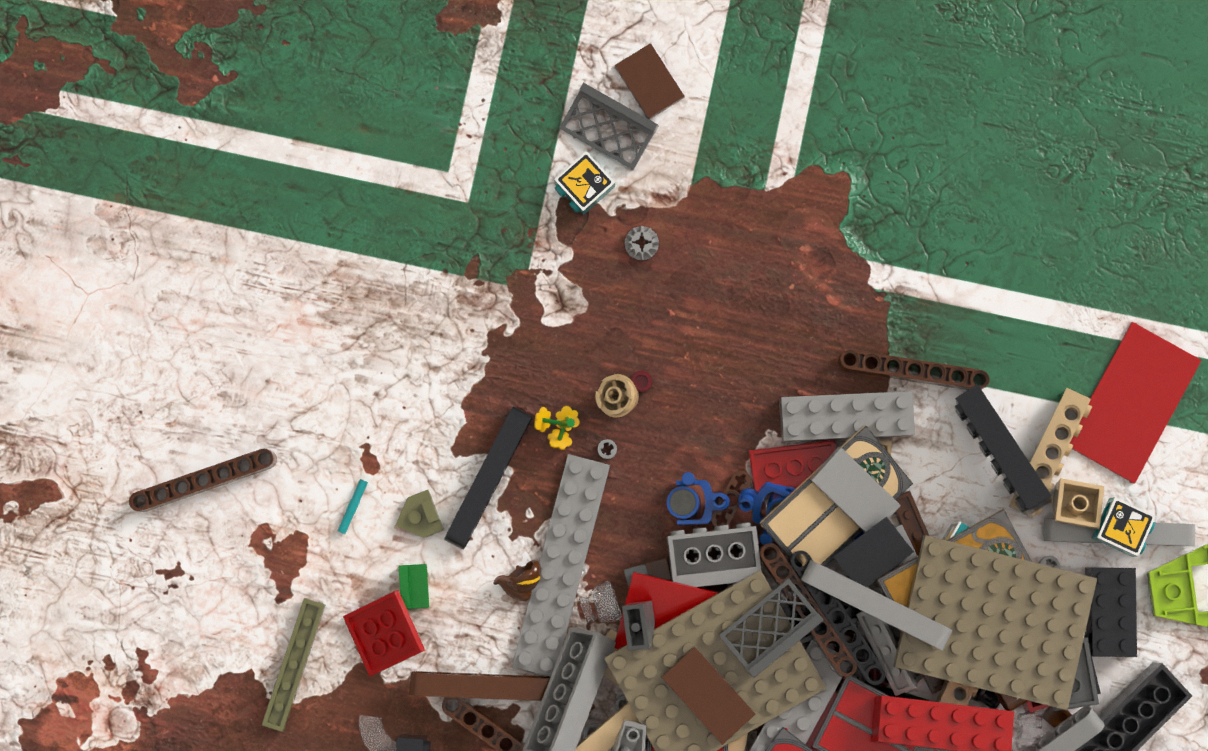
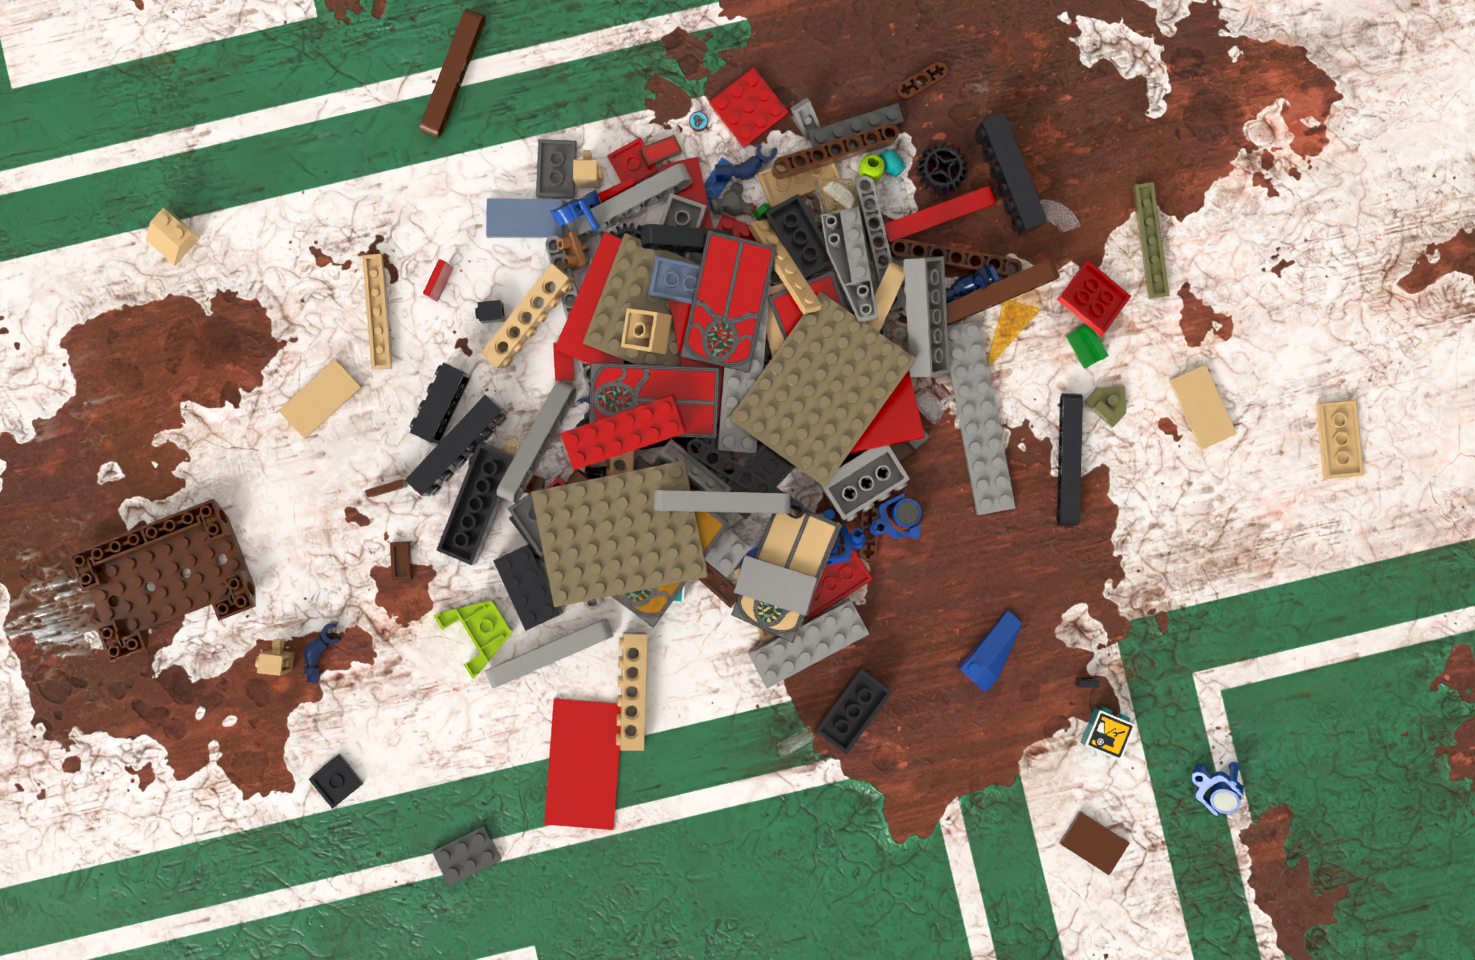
camera: 155 degrees right, 5 degrees up
reddish brown beam [129,448,277,512] -> none
teal piece [337,479,368,534] -> none
reddish brown hair [493,560,541,601] -> none
yellow plant [534,406,580,450] -> none
dark grey fence [559,82,659,170] -> none
tan cone [595,374,639,418] -> none
light grey bush [598,439,617,459] -> none
dark grey slope [622,601,655,651] -> none
light grey gear [625,226,659,260] -> none
dark red tile [631,371,652,393] -> none
reddish brown tile [661,646,756,745] -> none
dark grey fence [719,578,824,678] -> none
reddish brown beam [760,543,857,678] -> none
black tile [834,517,914,587] -> none
reddish brown beam [838,350,990,390] -> none
black brick [954,384,1052,516] -> none
tan slope [1052,478,1104,529] -> none
piece [1092,497,1156,557] -> none
none -> clear tile [777,726,815,757]
none -> black brick [814,666,893,755]
none -> dark blue piece [946,264,1000,304]
none -> blue wedge [957,610,1022,693]
none -> clear yellow wing [987,300,1040,365]
none -> black tile [1075,677,1099,688]
none -> tan tile [1169,364,1237,450]
none -> piece [1191,762,1244,817]
none -> tan tile [1316,399,1364,479]

